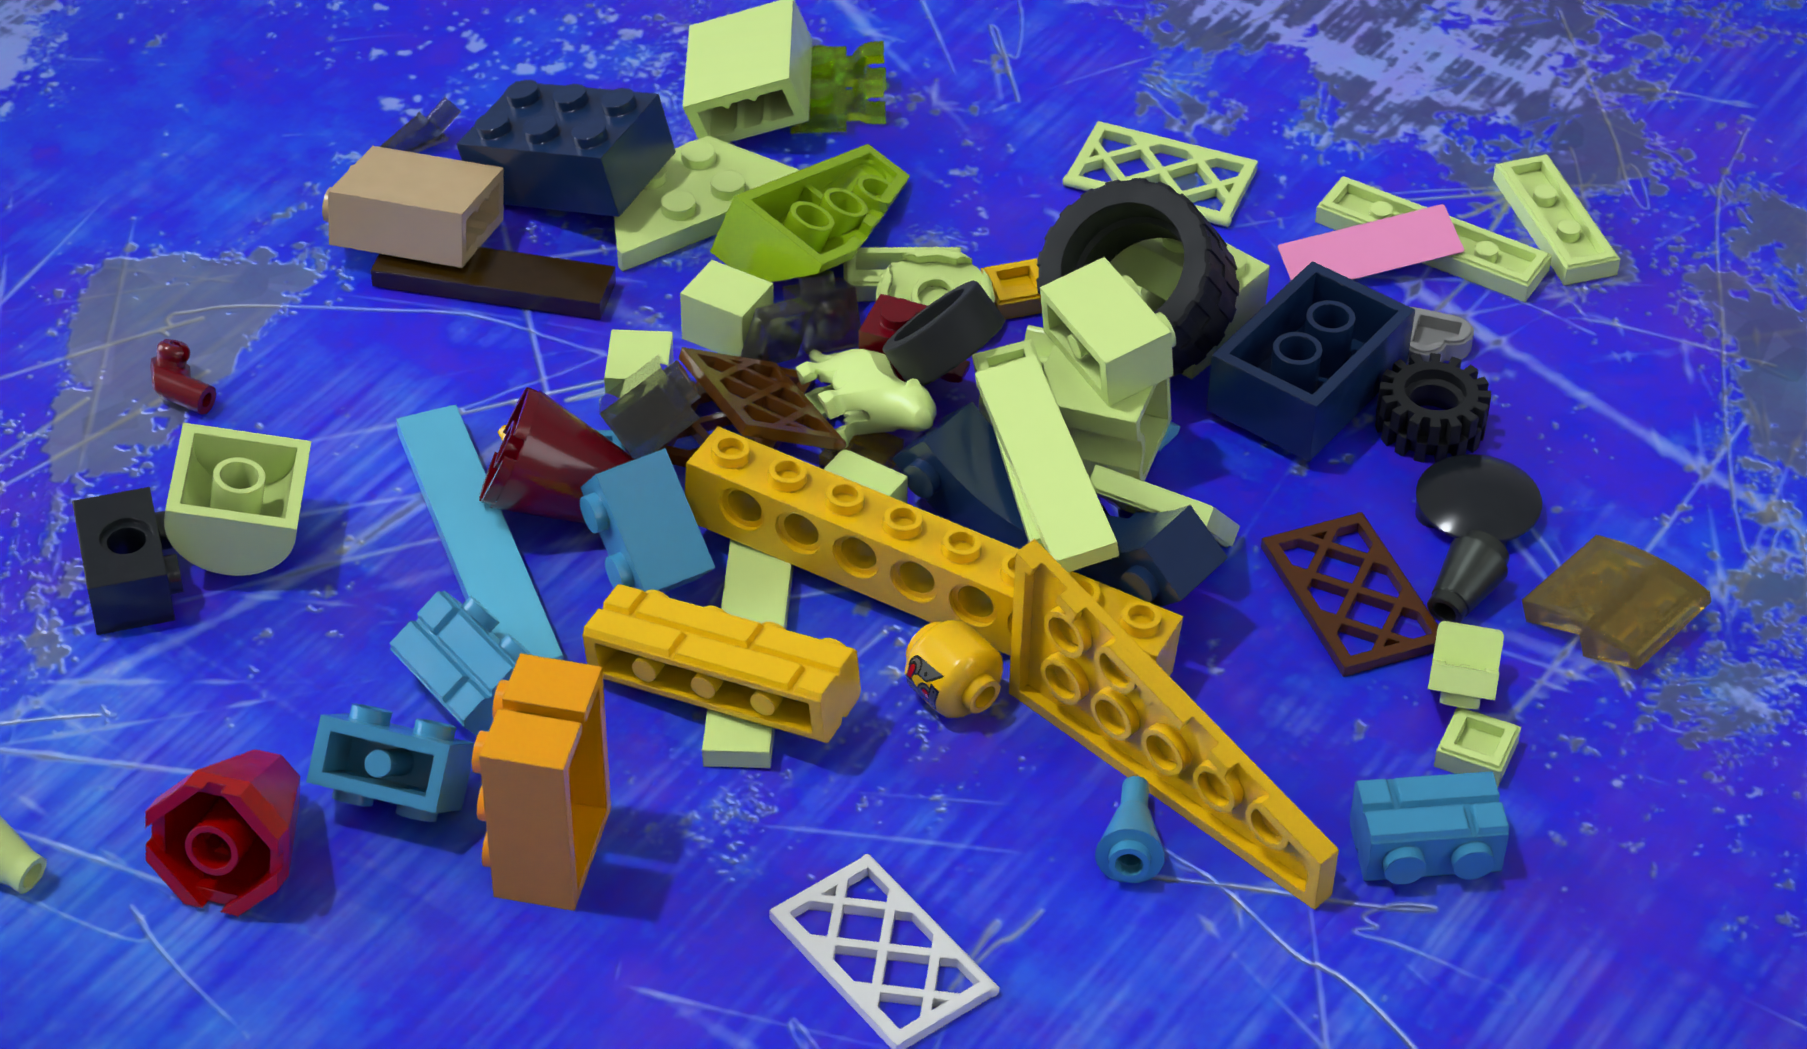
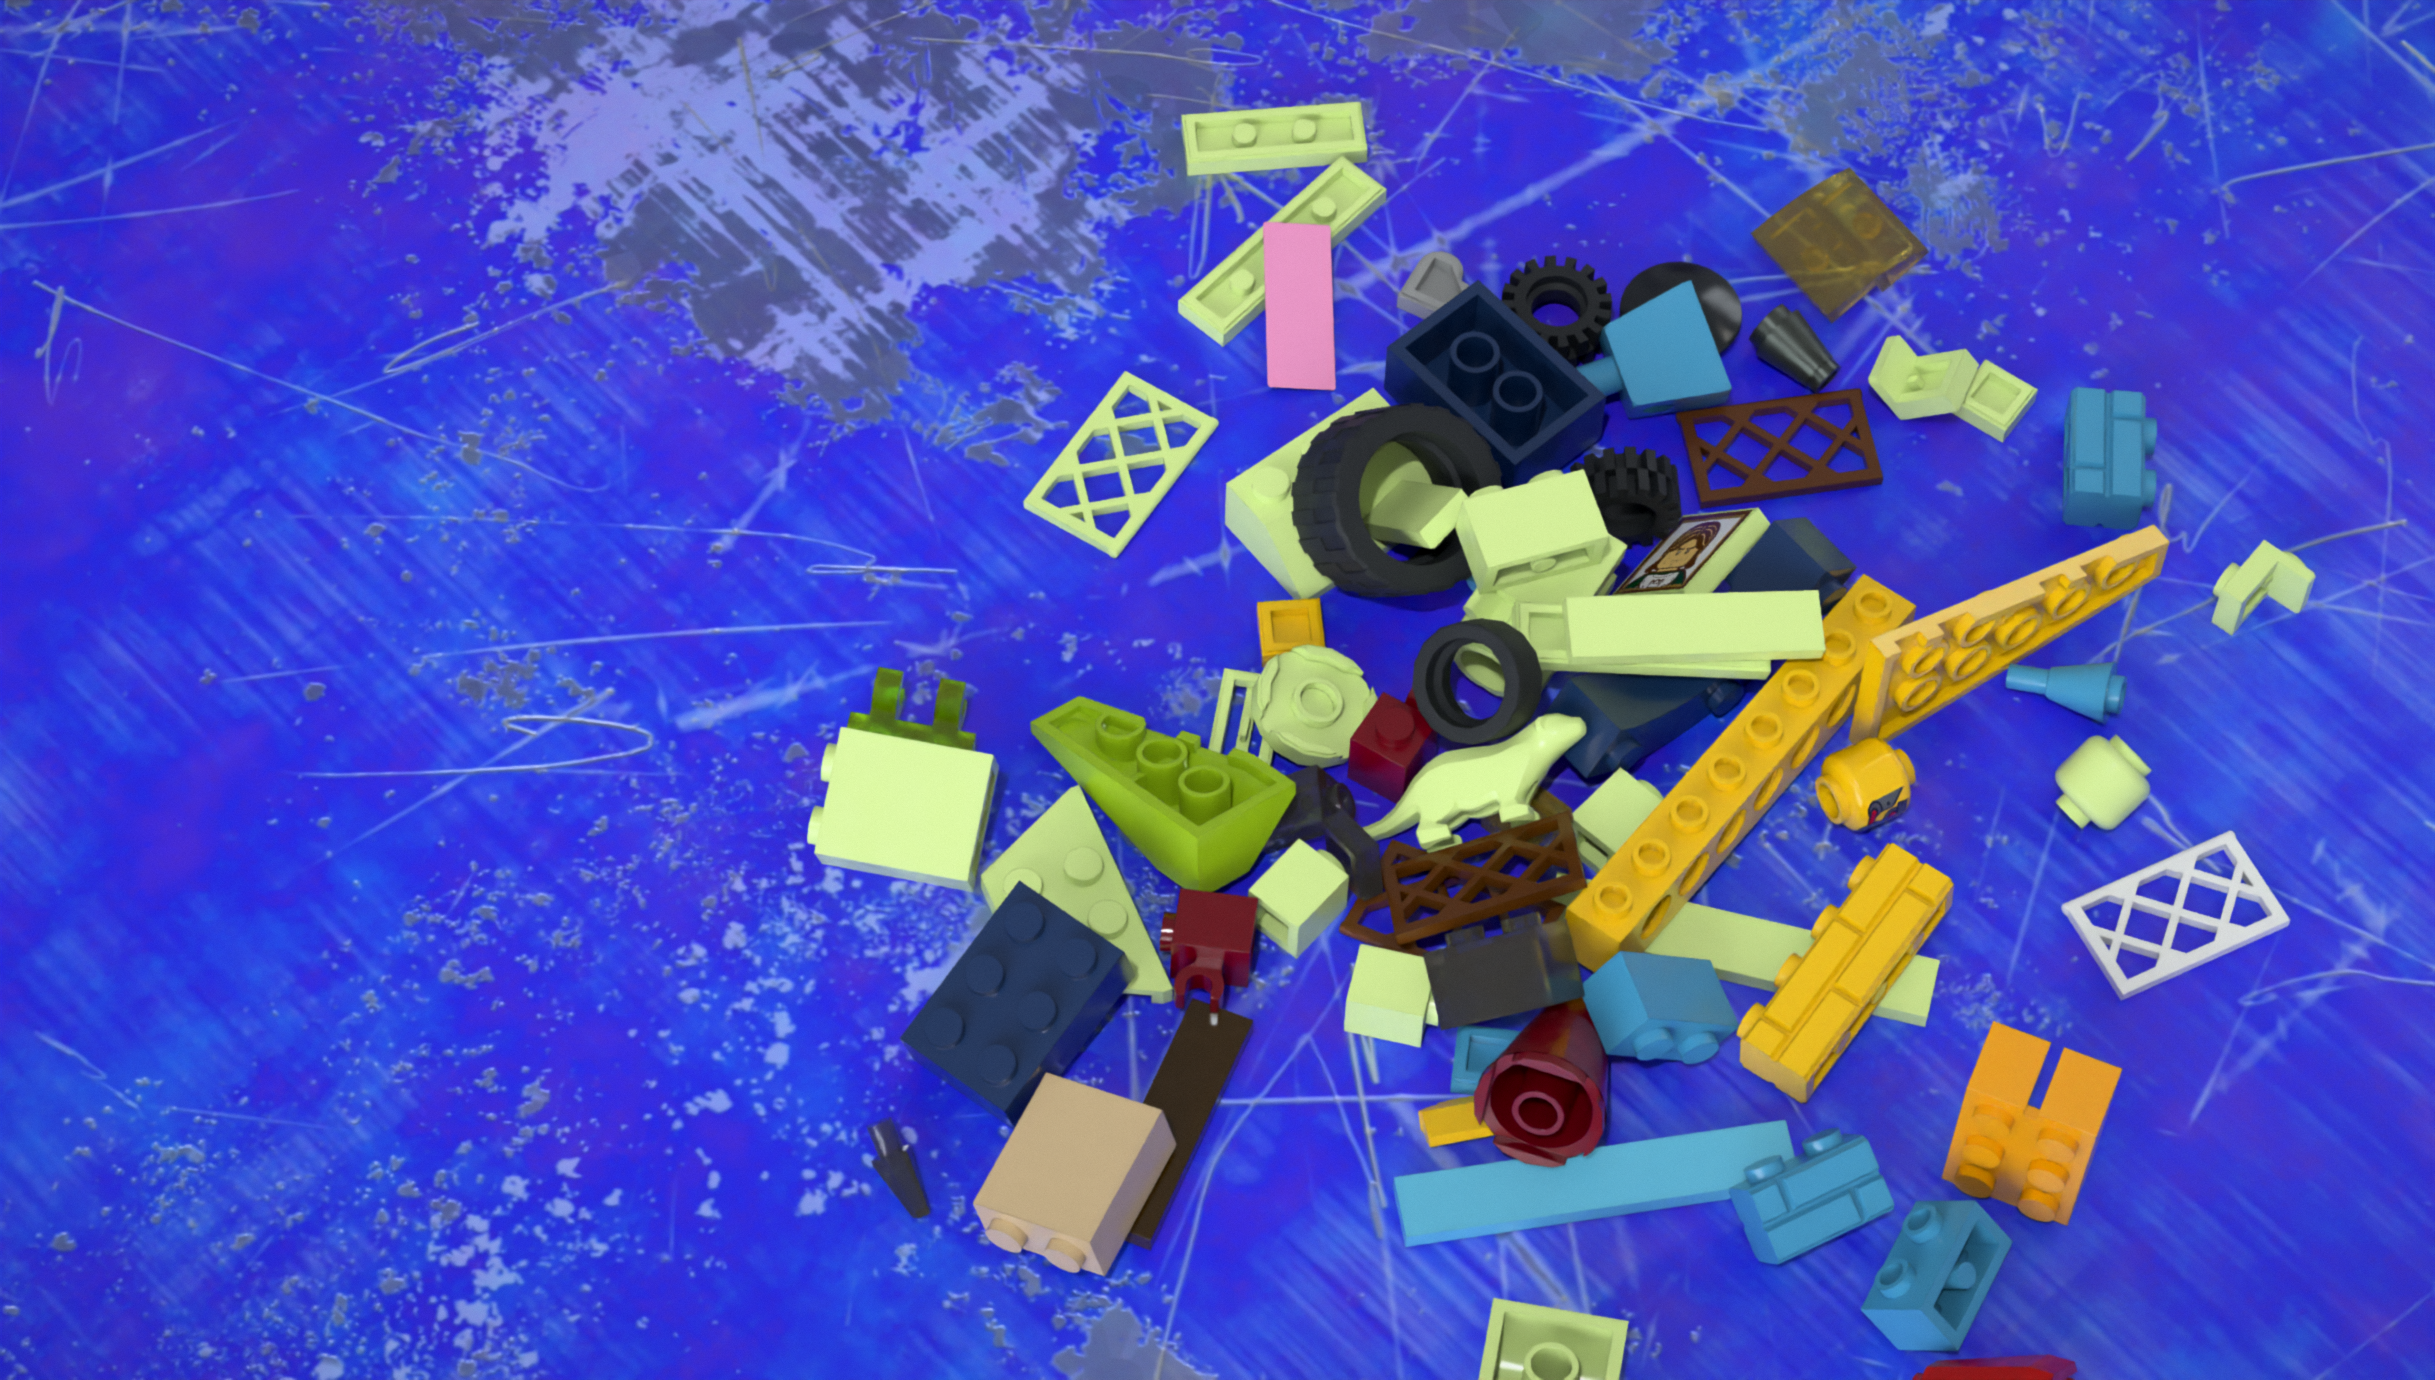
camera: 80 degrees left, 15 degrees up
none -> dark red brick [1159,888,1258,1013]
none -> black tyre [1570,446,1681,550]
none -> dark azure torso [1576,280,1732,419]
none -> yellowish green head [2055,734,2152,830]
none -> yellowish green bracket [2211,540,2316,636]

